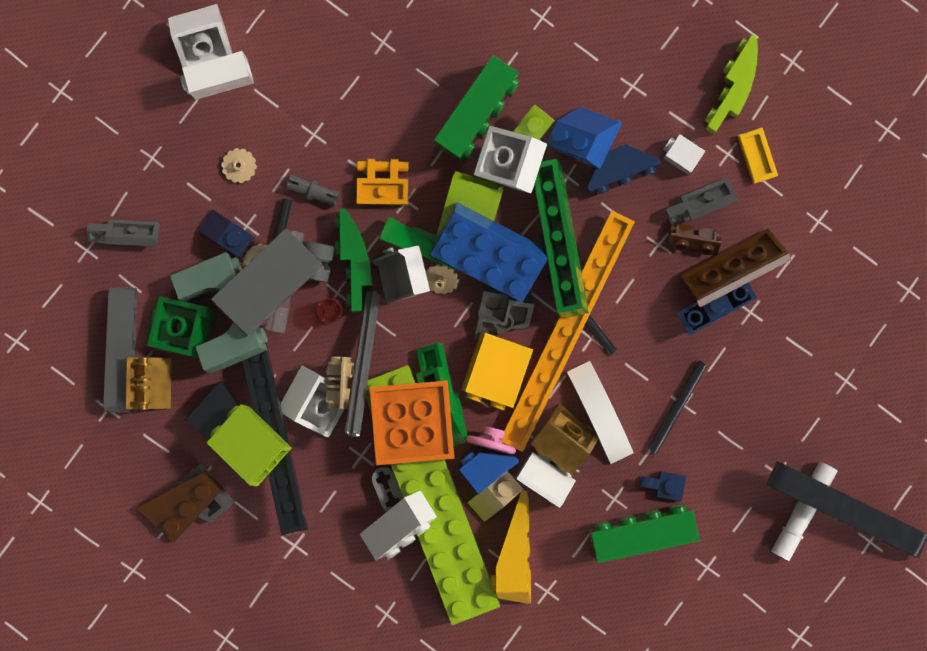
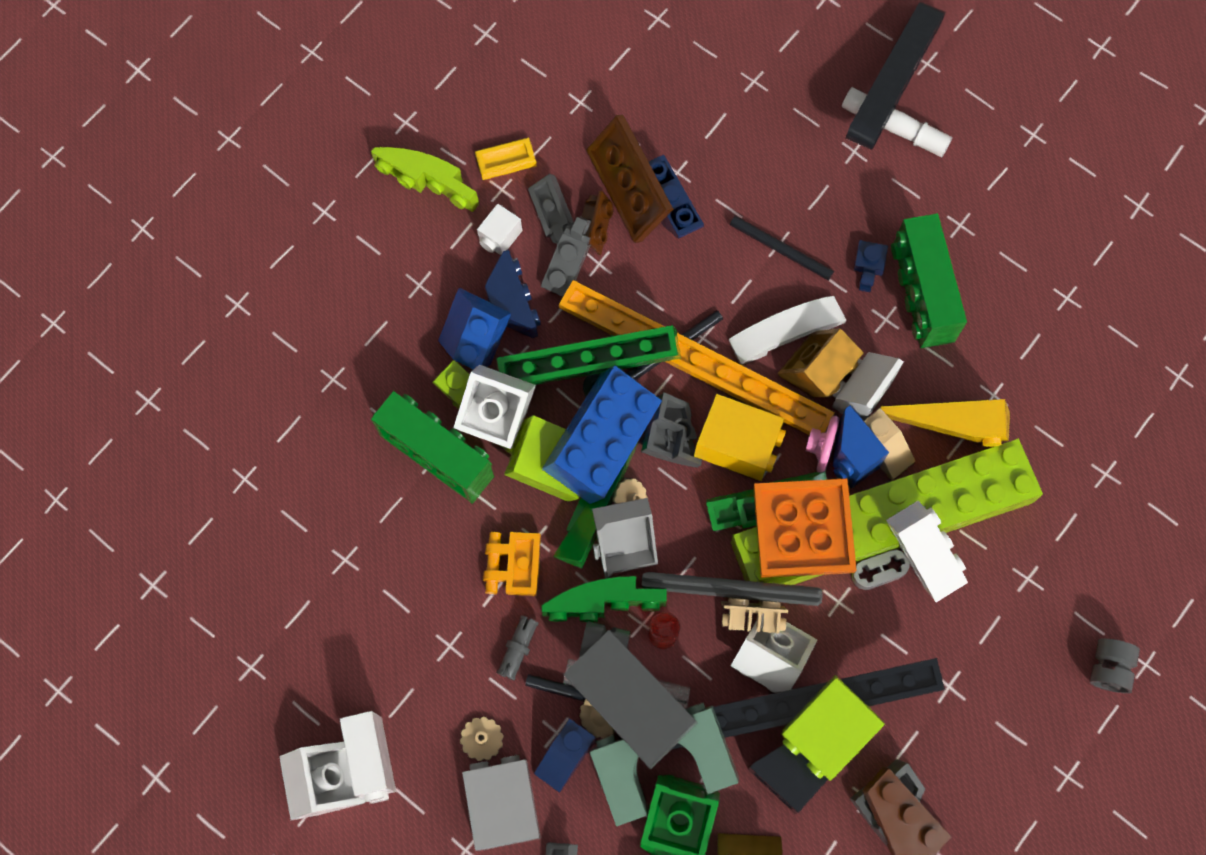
camera: 85 degrees left, 15 degrees down
none -> light grey brick [462,755,541,851]
none -> dark grey hinge [541,216,591,297]

